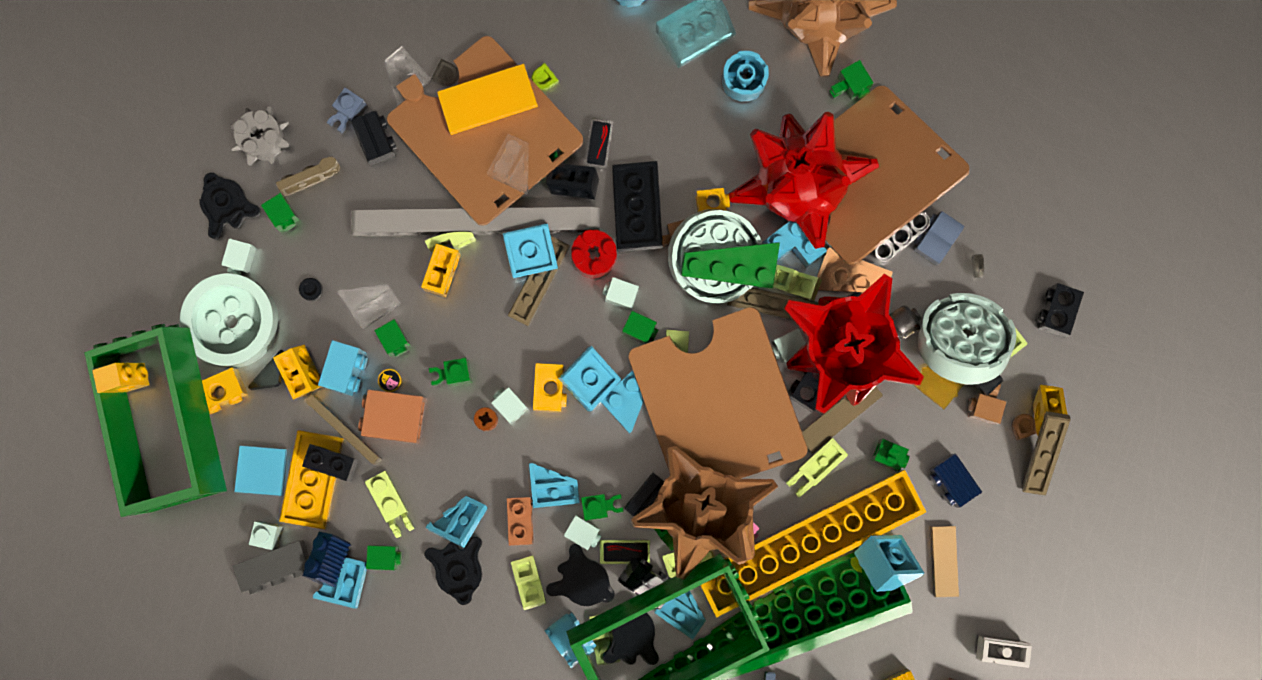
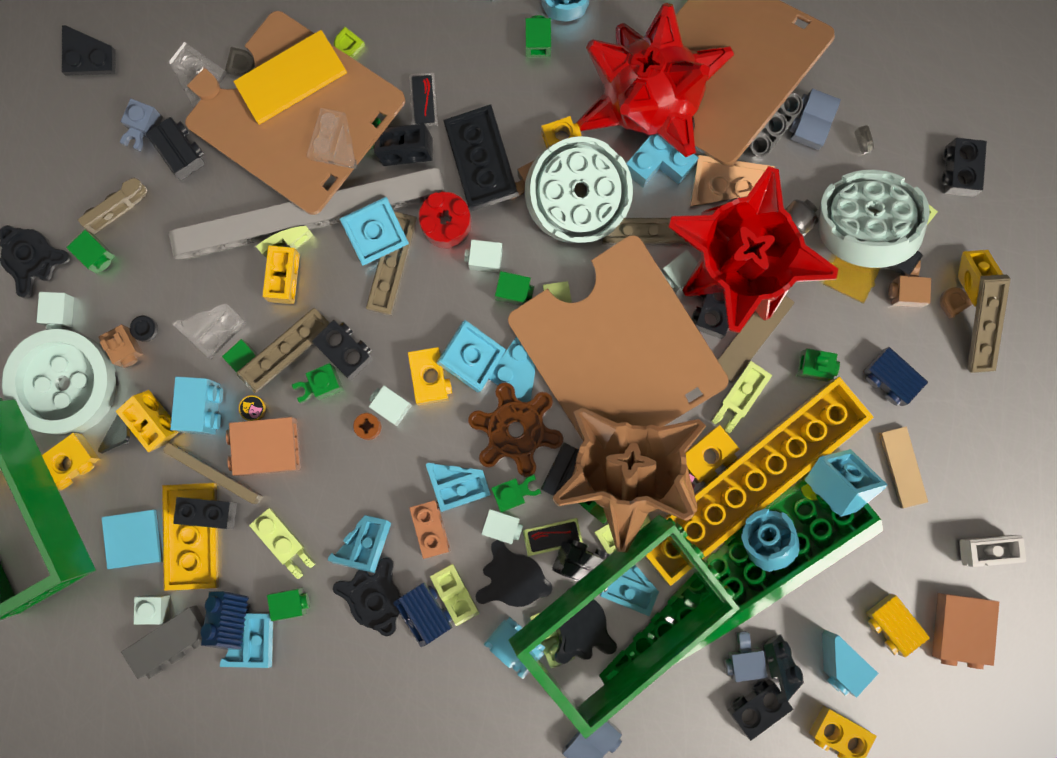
camera: 10 degrees left, 0 degrees up
light grey brick [229,106,290,166] -> none
green wing [680,242,780,289] -> none
yellowish green slope [773,265,822,301] -> none
none -> black wing [62,25,115,76]
none -> medium nougat brick [99,324,144,368]
none -> dark tan tile [237,308,330,393]
none -> black brick [312,320,373,380]
none -> dark blue brick [393,582,453,647]
none -> reddish brown plate [468,382,564,477]
none -> green brick [525,15,551,57]
none -> yellow brick [685,425,740,484]
none -> medium azure brick [741,509,799,572]

